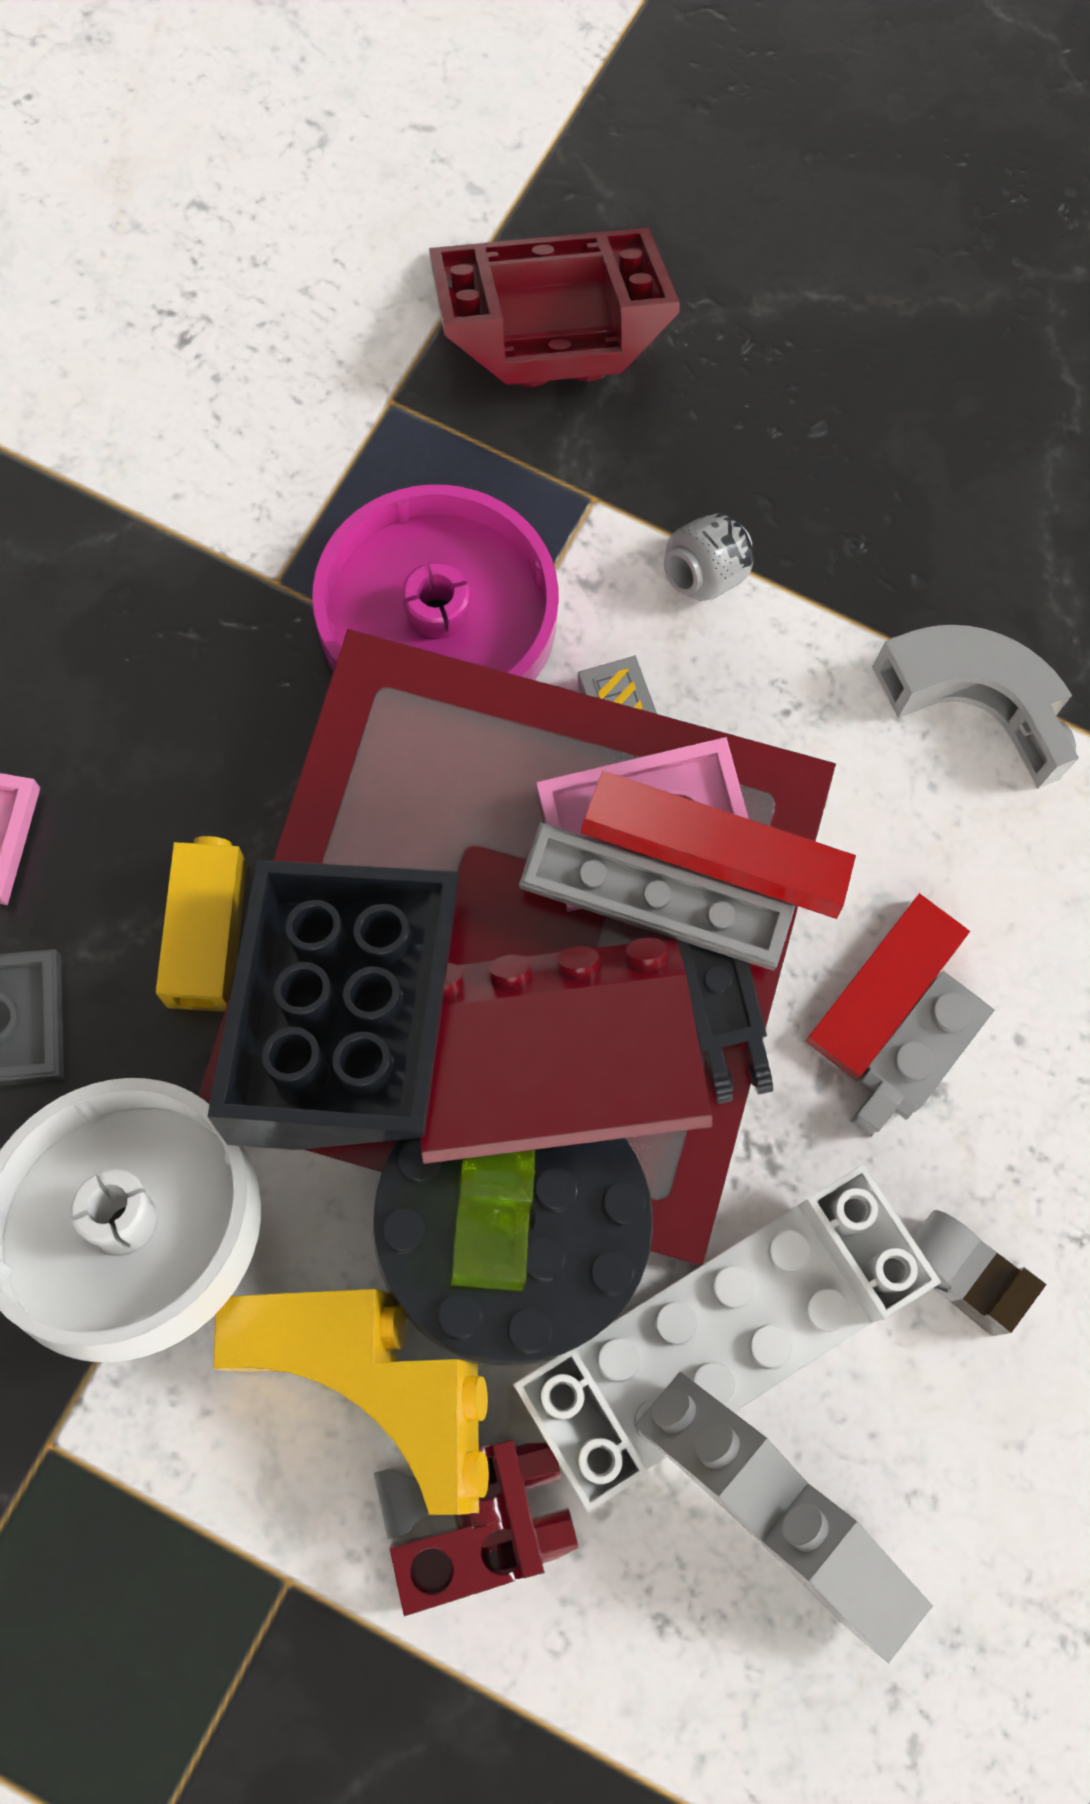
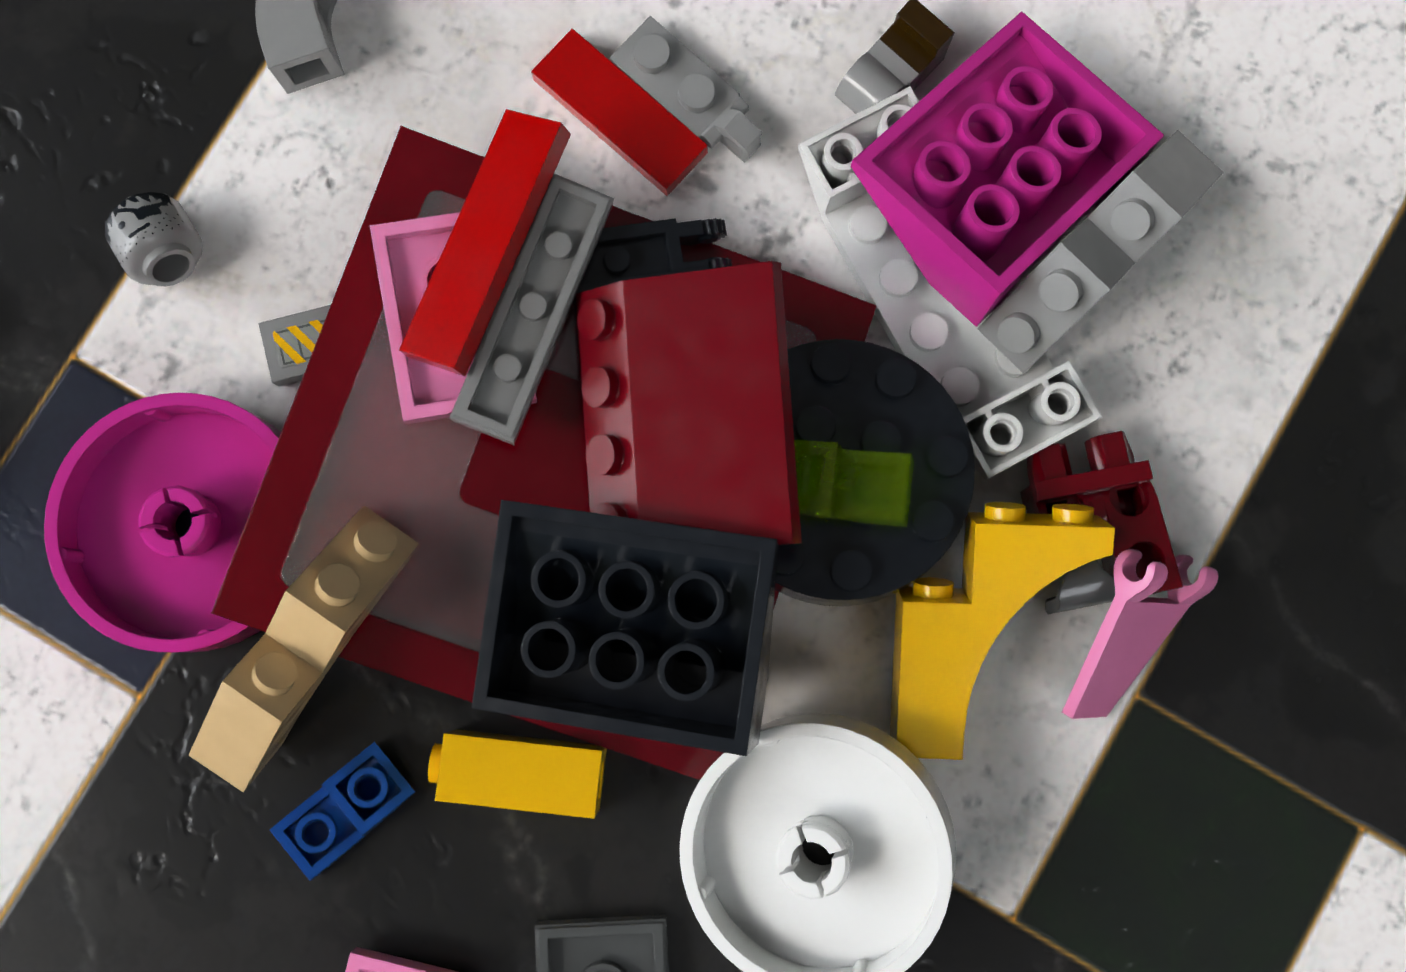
camera: 80 degrees left, 10 degrees up
none -> tan arch [189,505,419,793]
none -> blue slope [269,741,415,881]
none -> dark pink slope [850,11,1164,327]
none -> bright pink flag [1062,549,1219,719]

